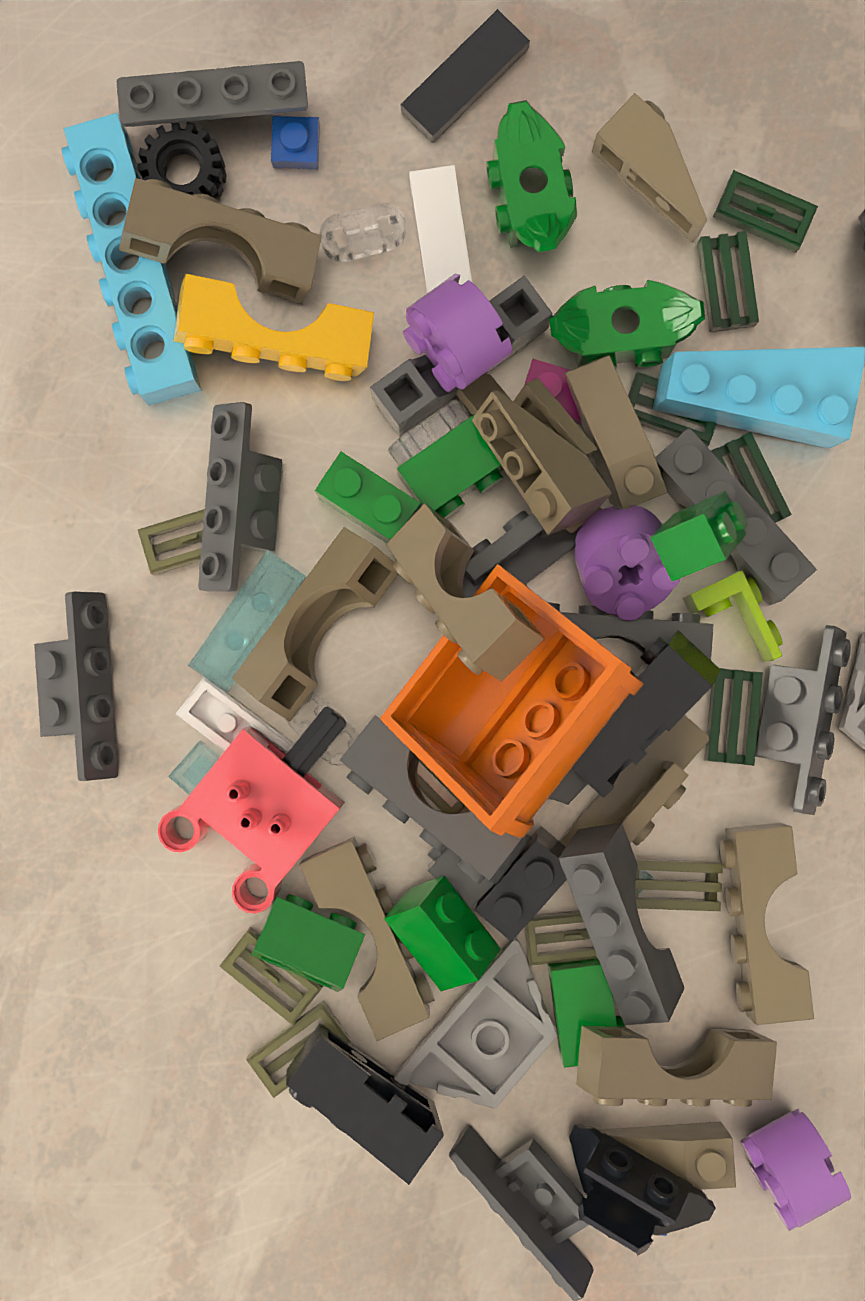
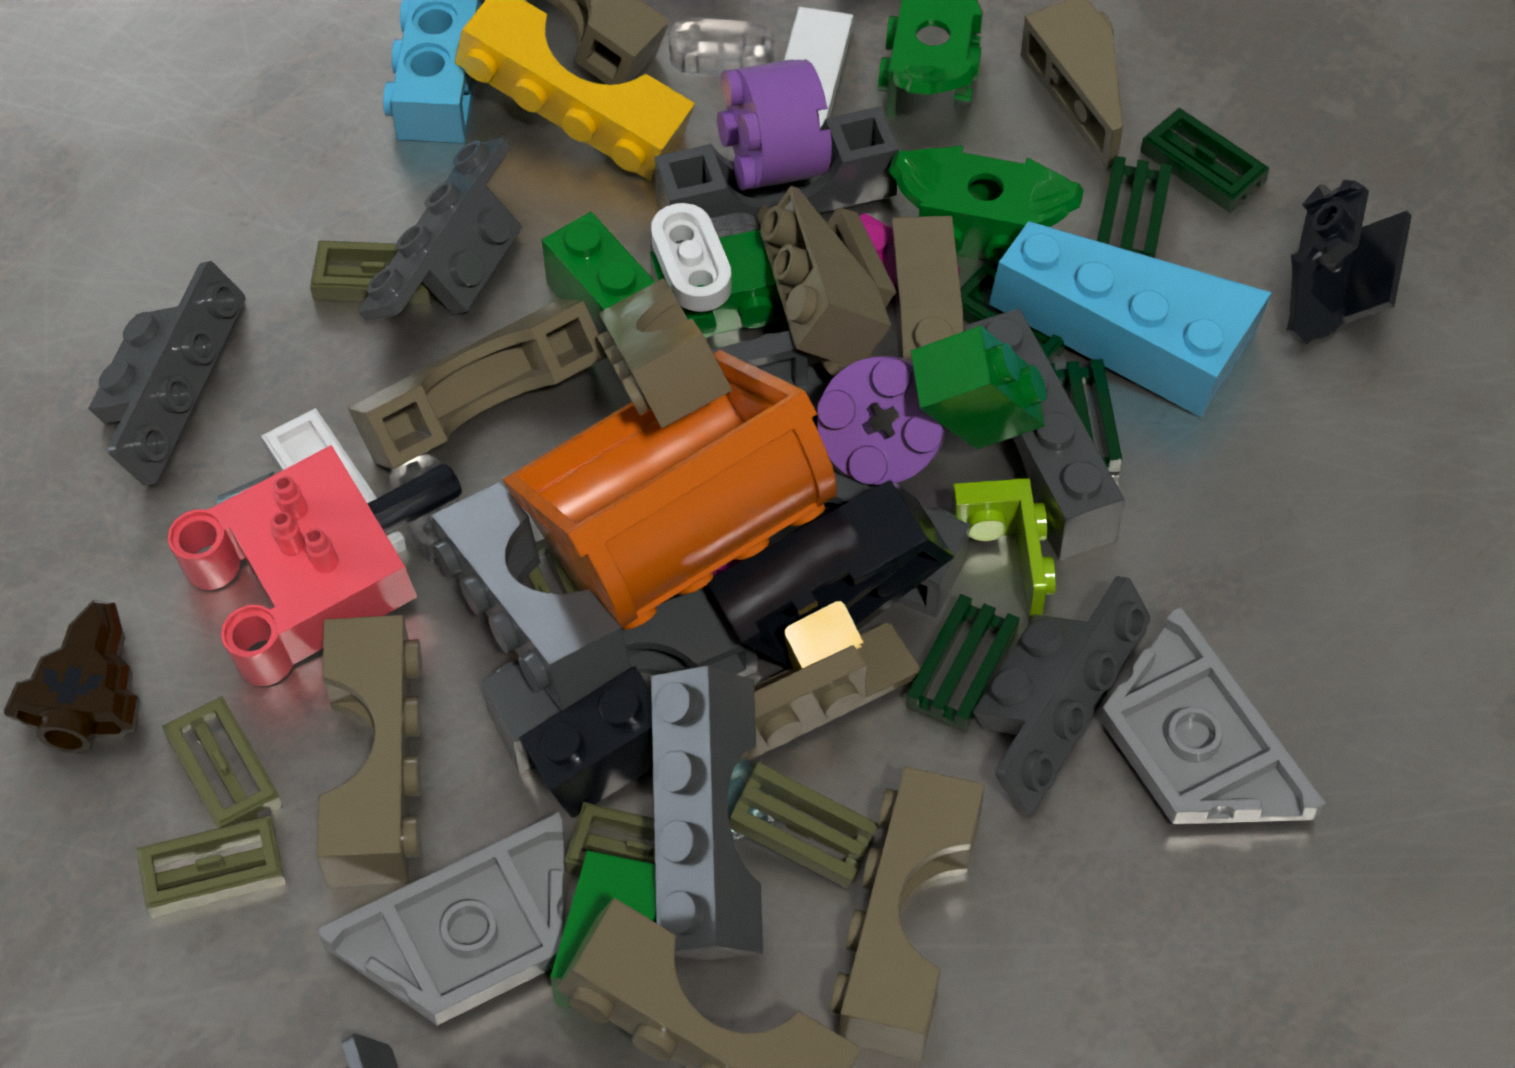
camera: 20 degrees right, 30 degrees down
clear light blue tile [188,550,306,692] -> none
green brick [251,894,365,992] -> none
black wedge [286,1023,444,1185] -> none
green brick [384,875,501,992] -> none
none -> dark brown rock [3,600,140,753]
none -> white plate [651,203,732,312]
none -> yellow slope [784,601,863,672]

